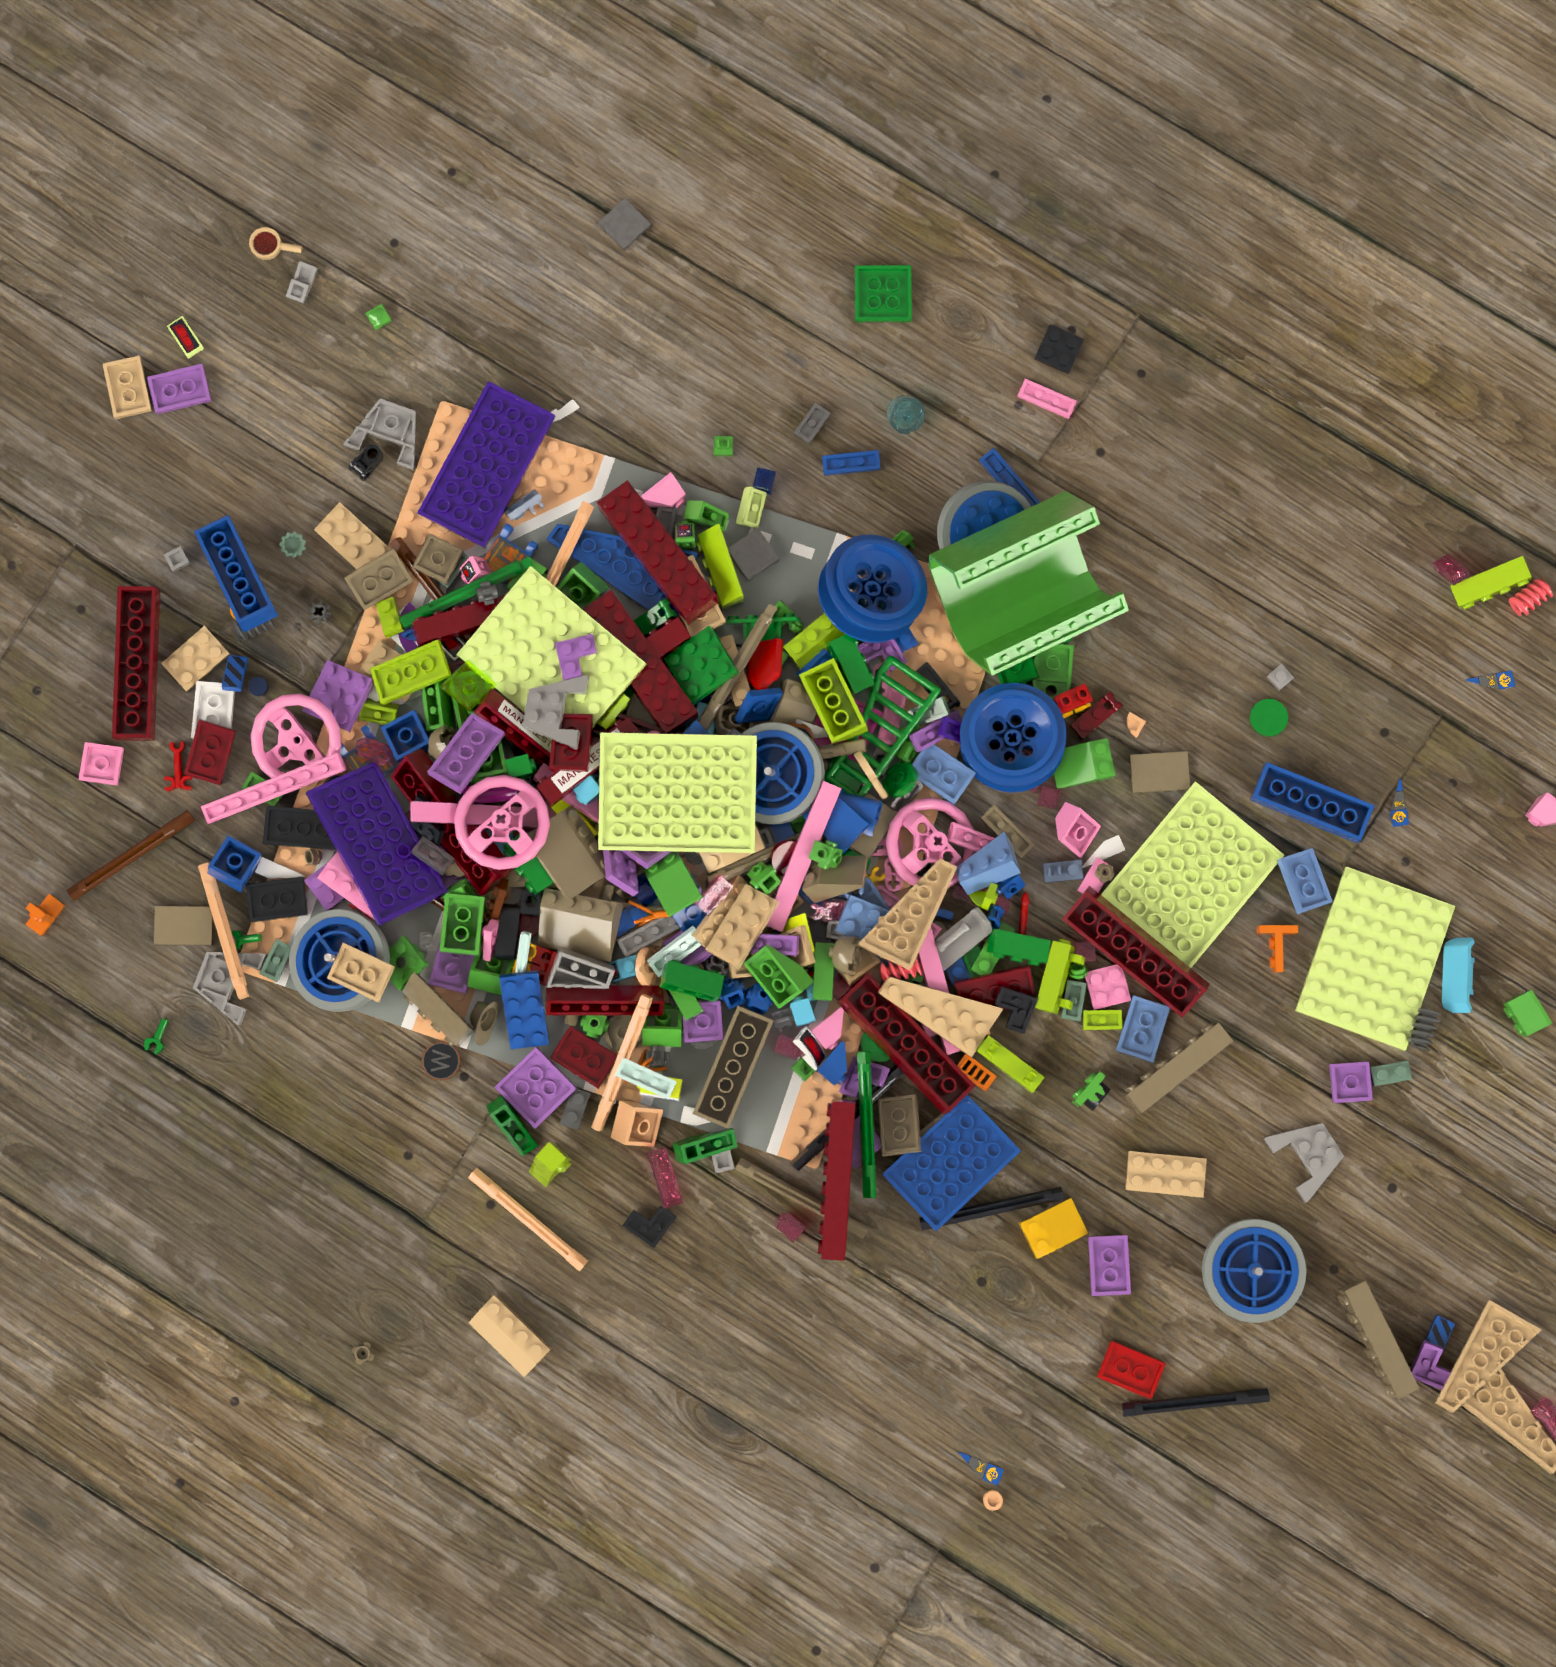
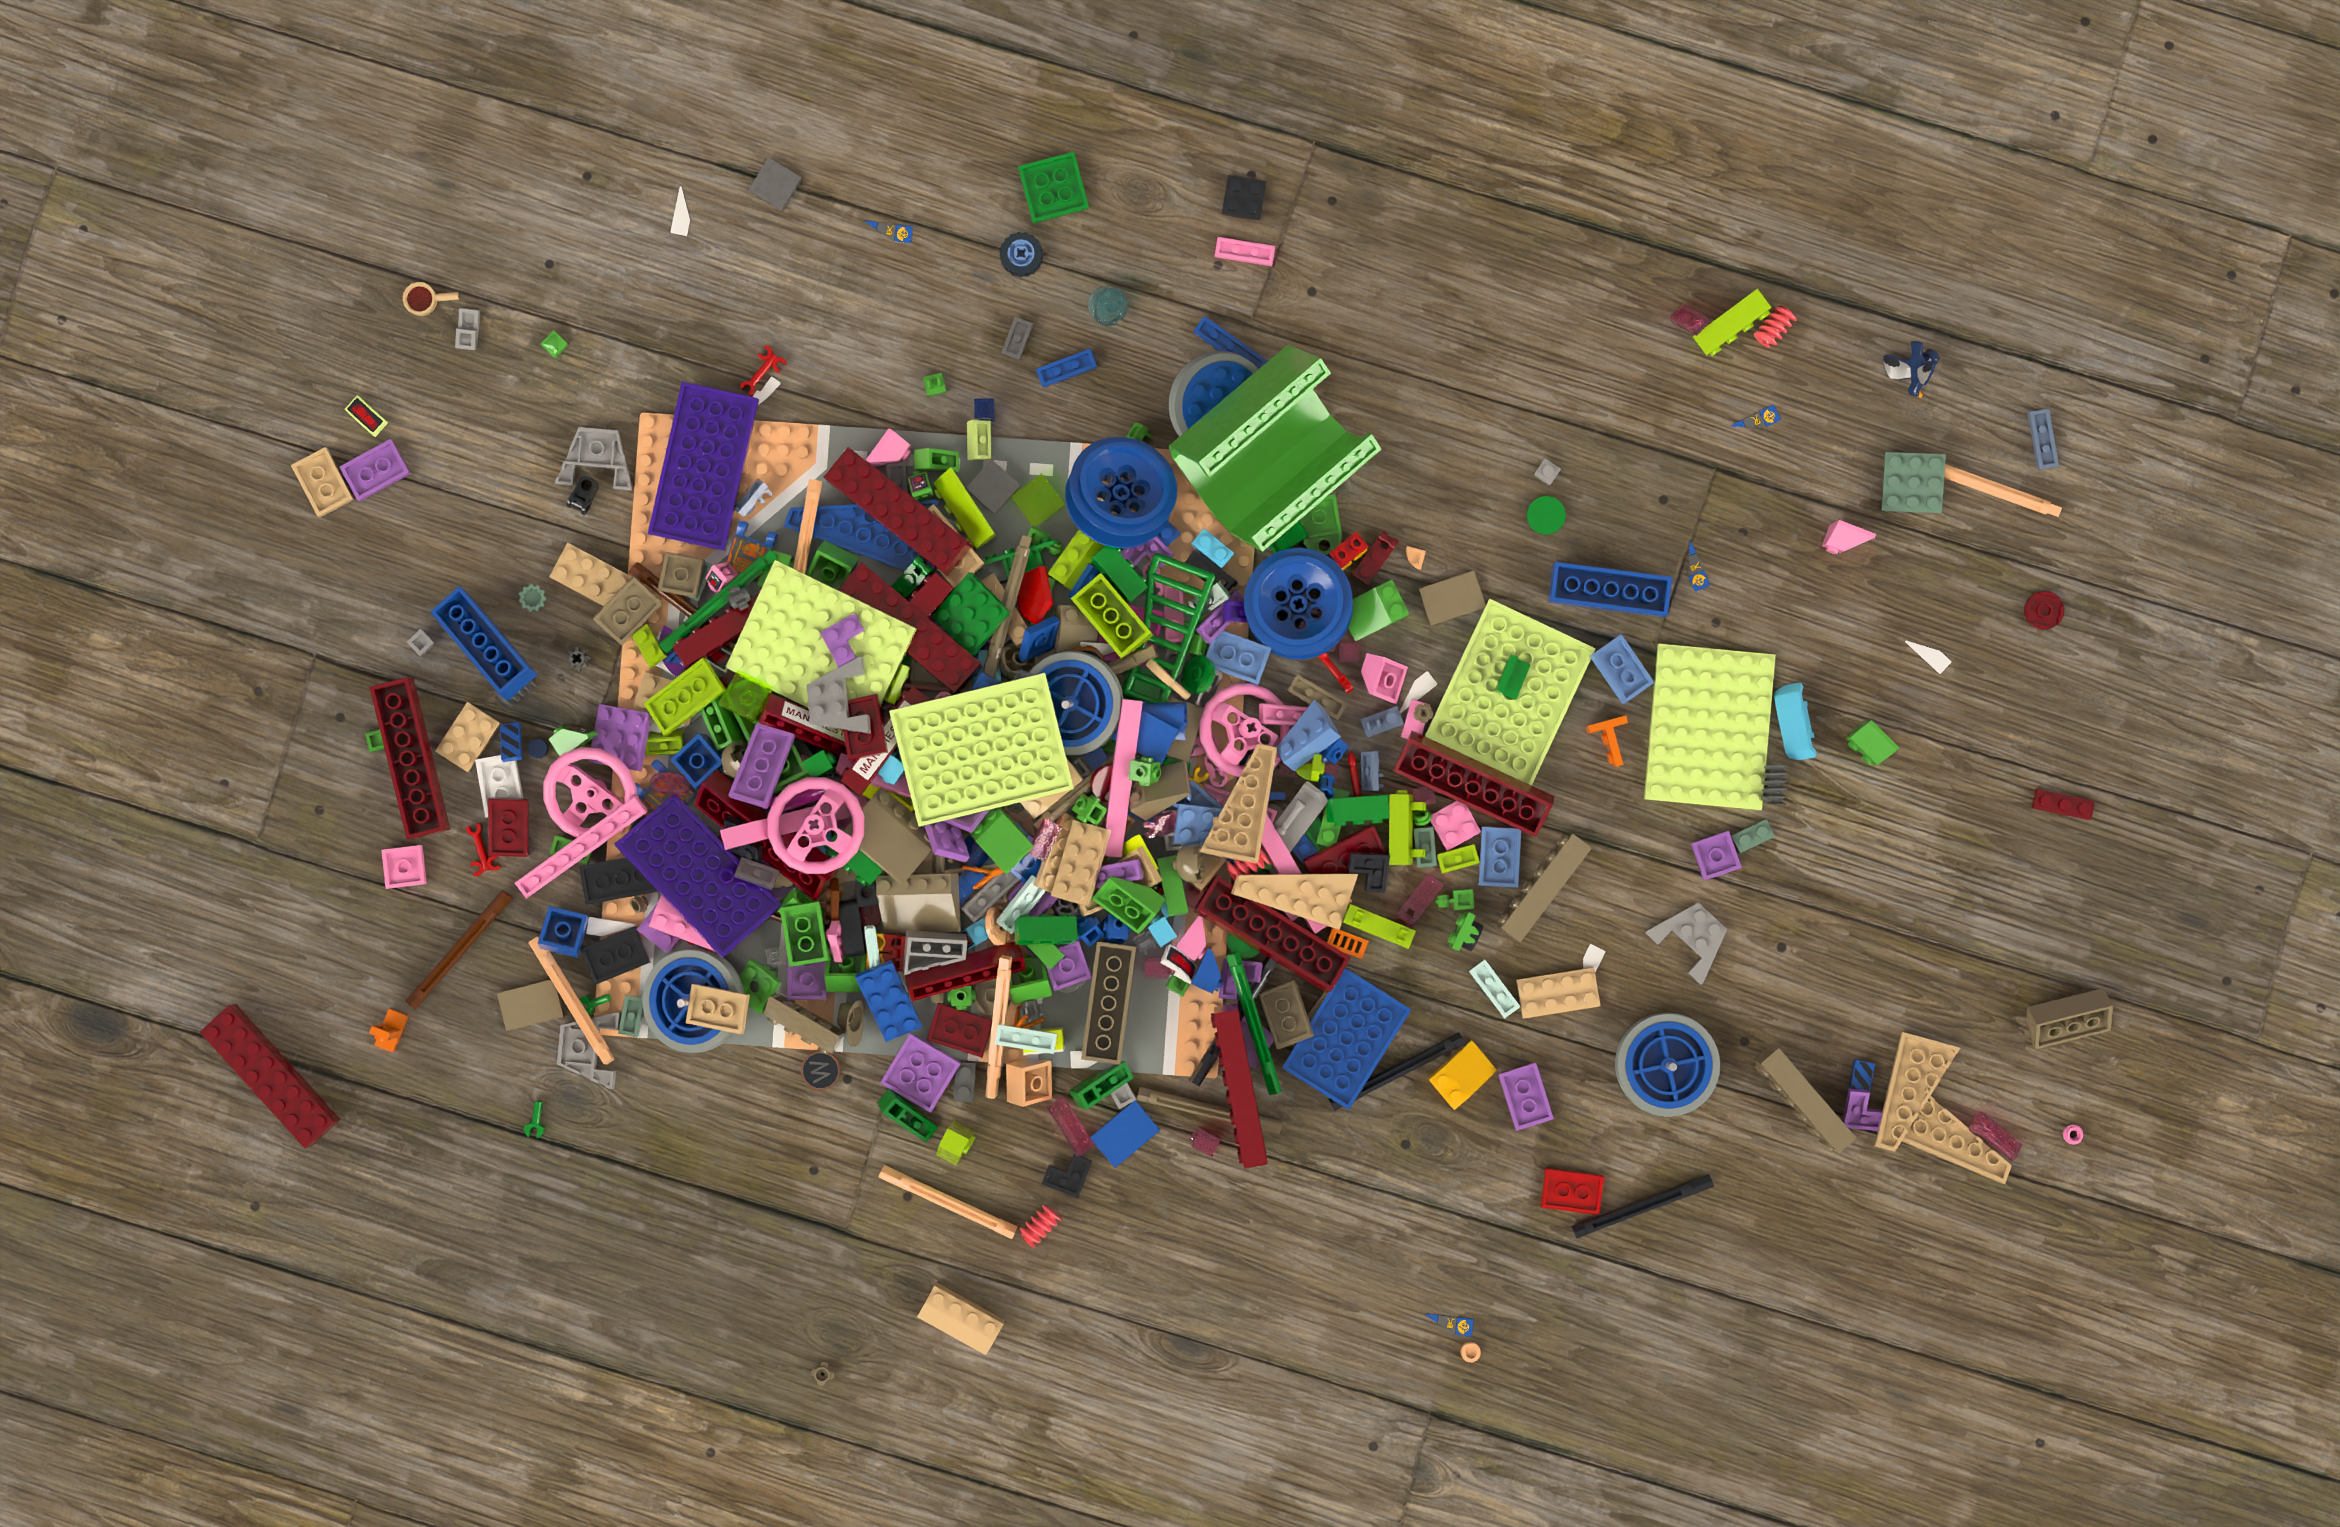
camera: 15 degrees left, 5 degrees up
none -> bright green tile [365,729,384,752]
none -> slope [549,725,598,756]
none -> white sticker [670,186,690,236]
none -> red bar [740,345,787,396]
none -> sticker [865,221,913,243]
none -> black wheel [1000,232,1043,277]
none -> clear neon green plate [1011,473,1065,527]
none -> coral piece [1019,1205,1062,1248]
none -> blue tile [1090,1100,1160,1168]
none -> medium azure brick [1191,529,1234,570]
none -> red bar [1317,653,1354,694]
none -> sand blue plate [1361,751,1384,791]
none -> clear pink plate [1395,873,1443,928]
none -> bright green plate [1436,889,1474,910]
none -> light aqua plate [1469,959,1520,1018]
none -> green panel [1494,654,1530,700]
none -> white sticker [1583,944,1605,972]

